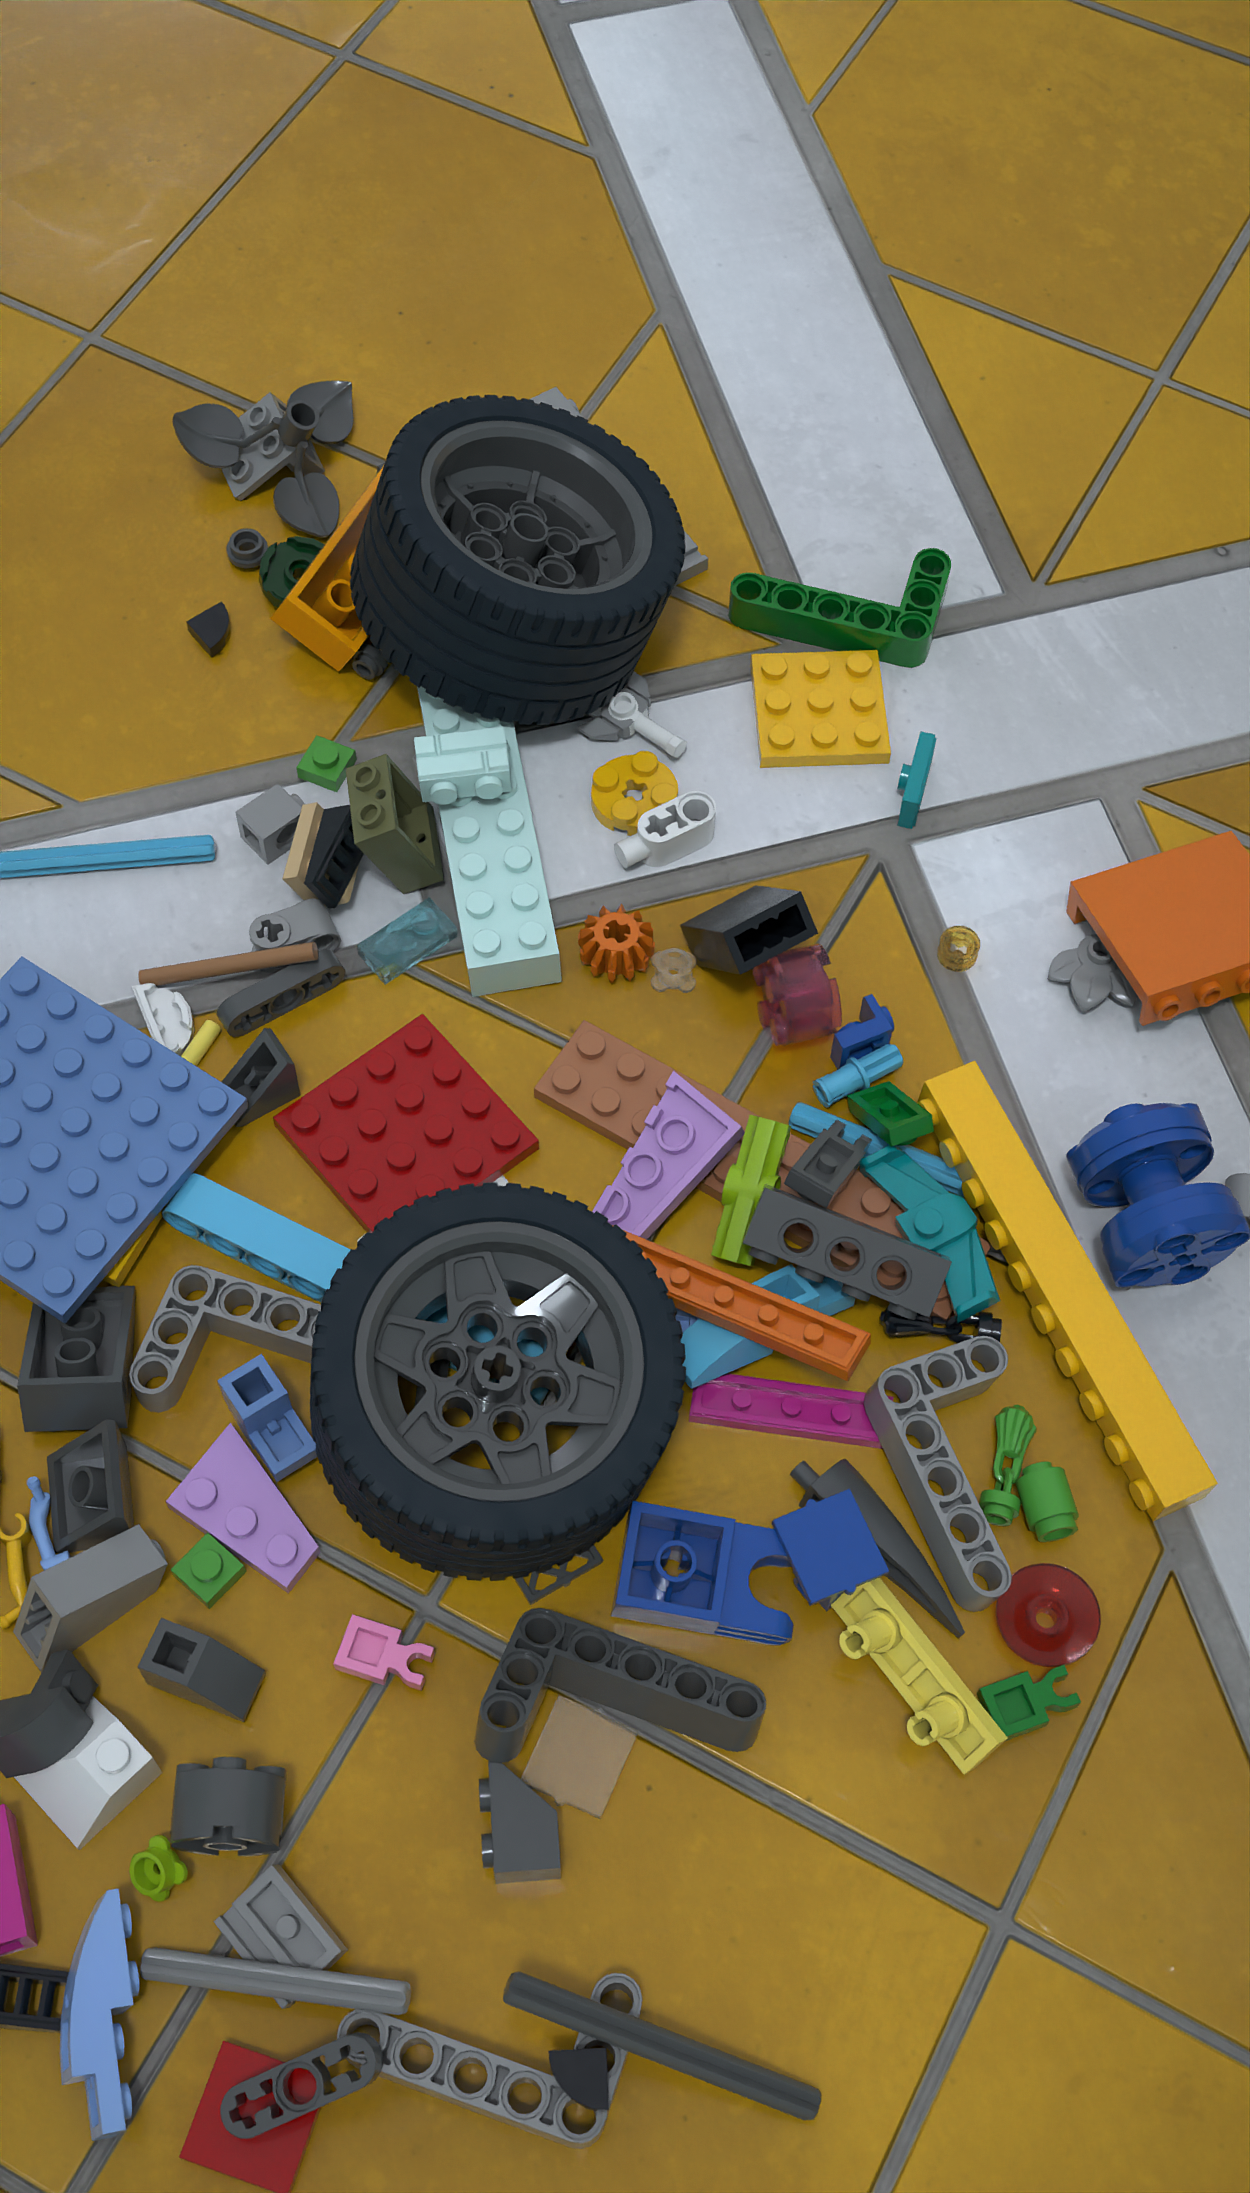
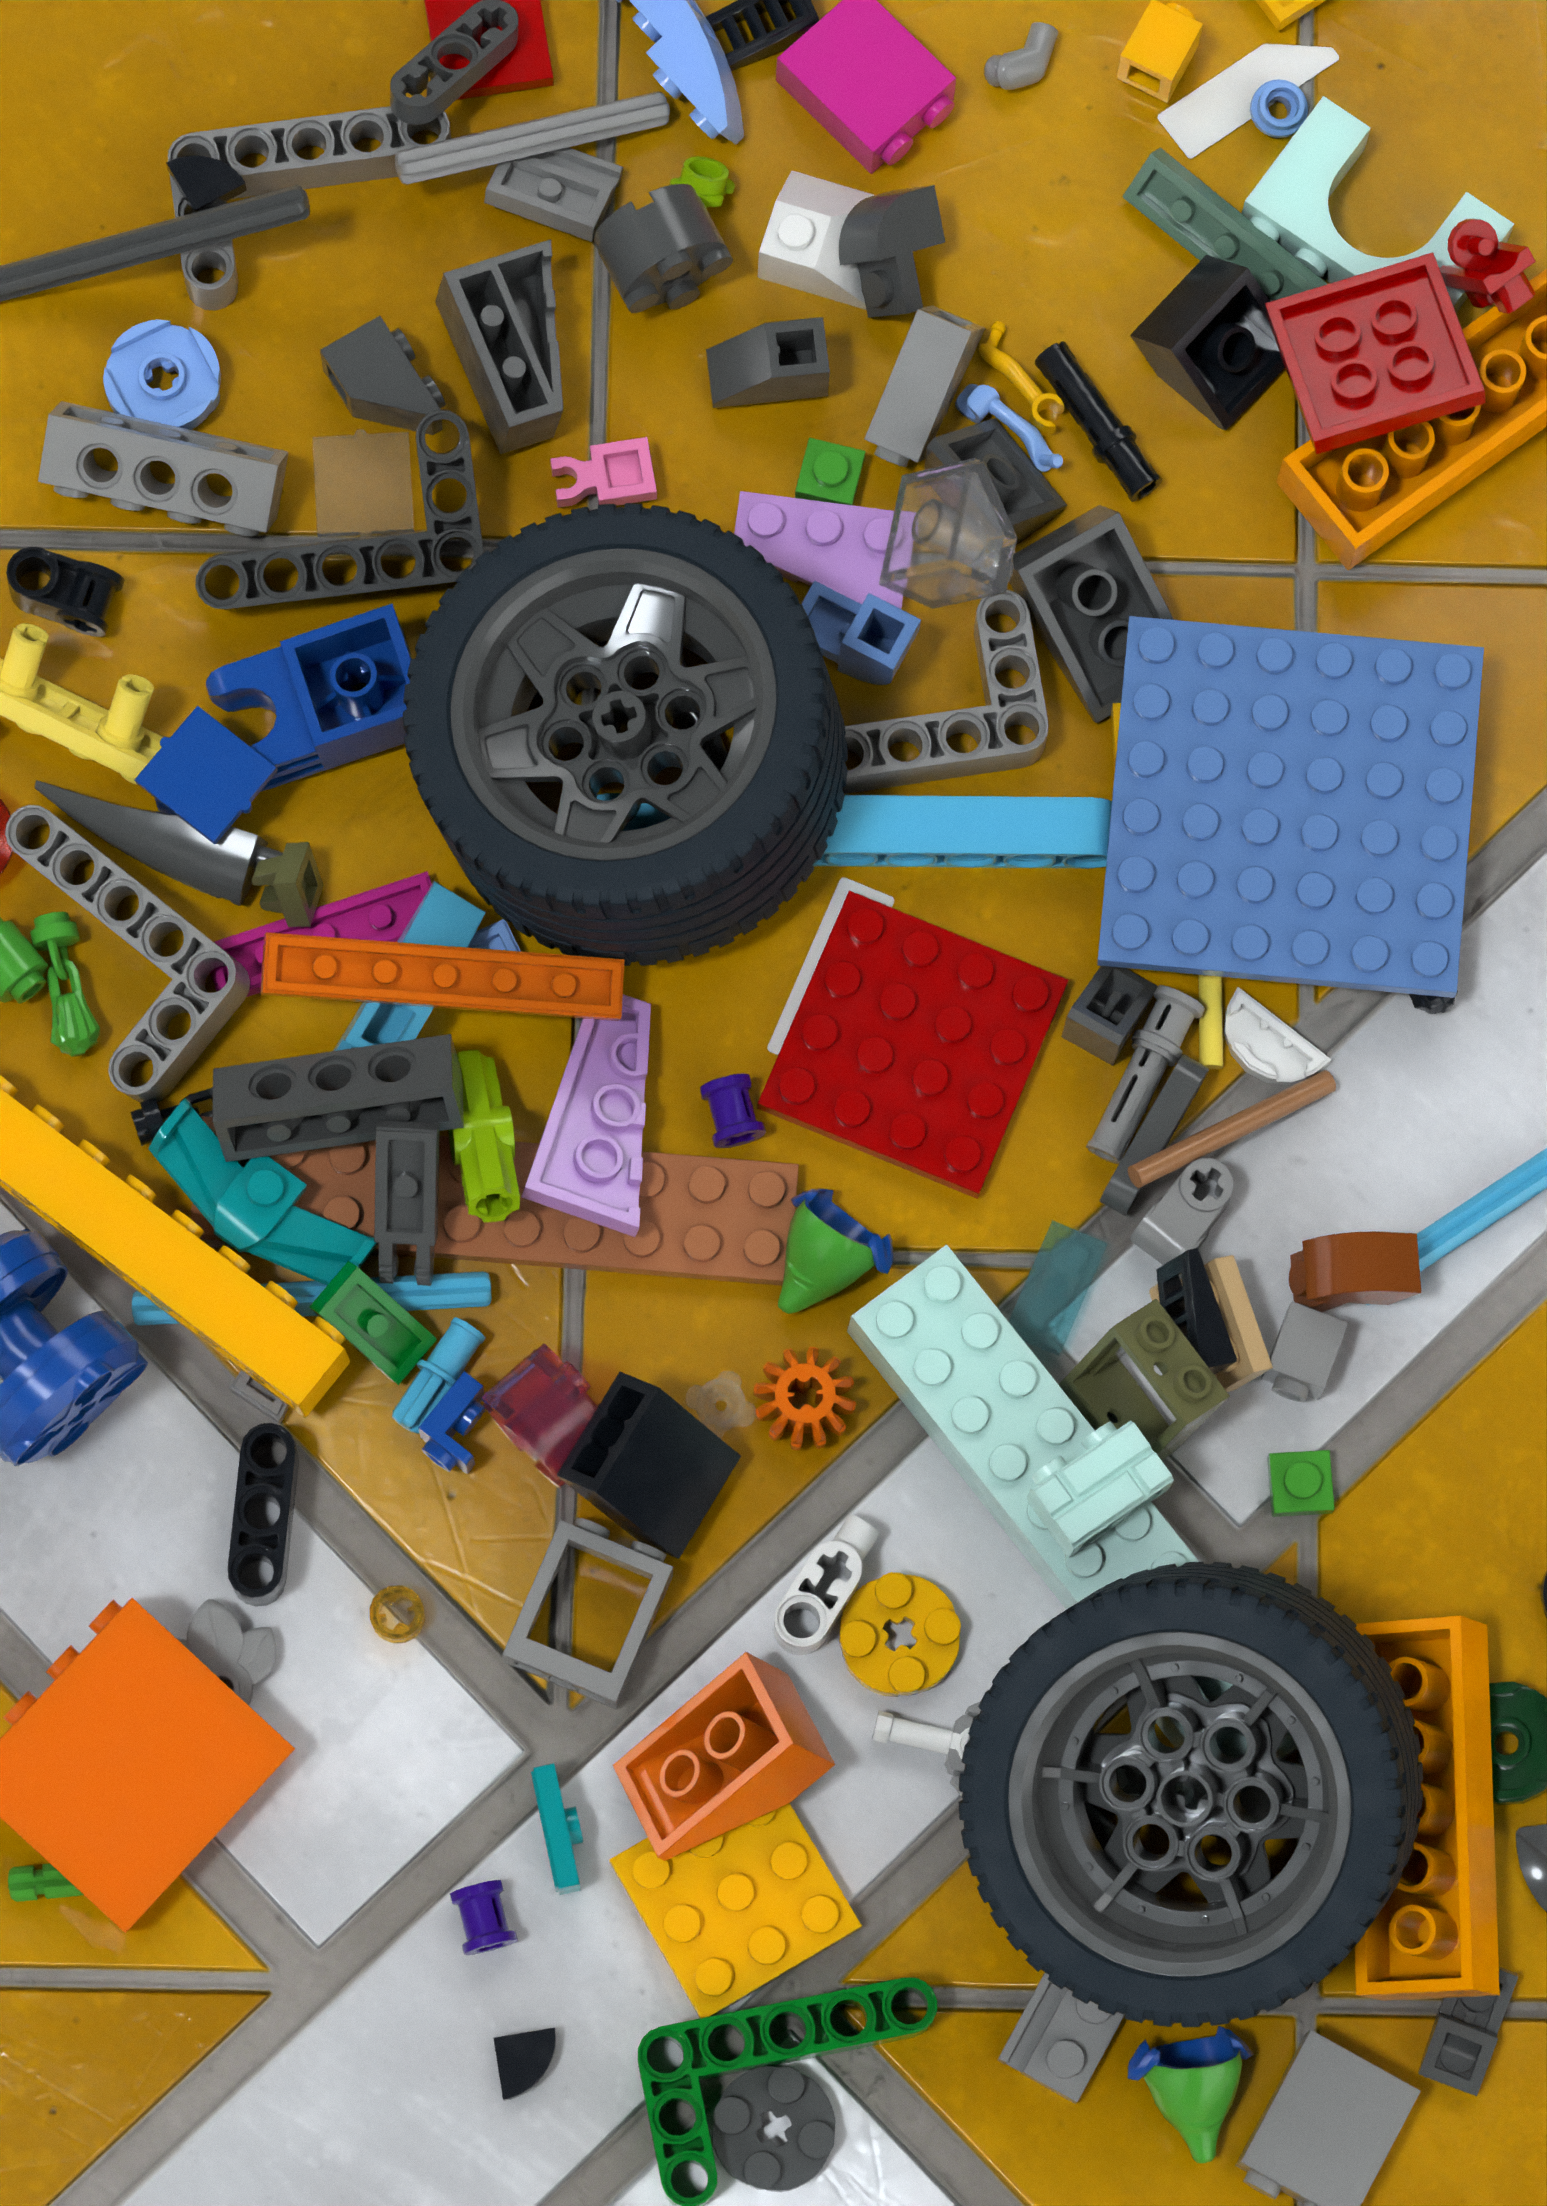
camera: 150 degrees right, 15 degrees up
none -> black piece [6,546,125,637]
none -> light grey brick [38,401,289,536]
none -> light blue plate [103,319,221,430]
none -> black beam [227,1423,299,1607]
none -> olive tile [252,842,324,927]
none -> dark grey wedge [435,239,563,455]
none -> dark purple bush [450,1880,518,1955]
none -> black tile [493,2028,556,2101]
none -> light grey window [502,1518,673,1710]
none -> orange slope [612,1652,835,1861]
none -> dark purple bush [700,1074,766,1148]
none -> dark grey plate [712,2066,836,2192]
none -> bright green hat [778,1189,894,1314]
none -> clear slope [879,458,1017,609]
none -> light grey pin [1086,985,1205,1164]
none -> dark orange brick [1289,1231,1421,1312]

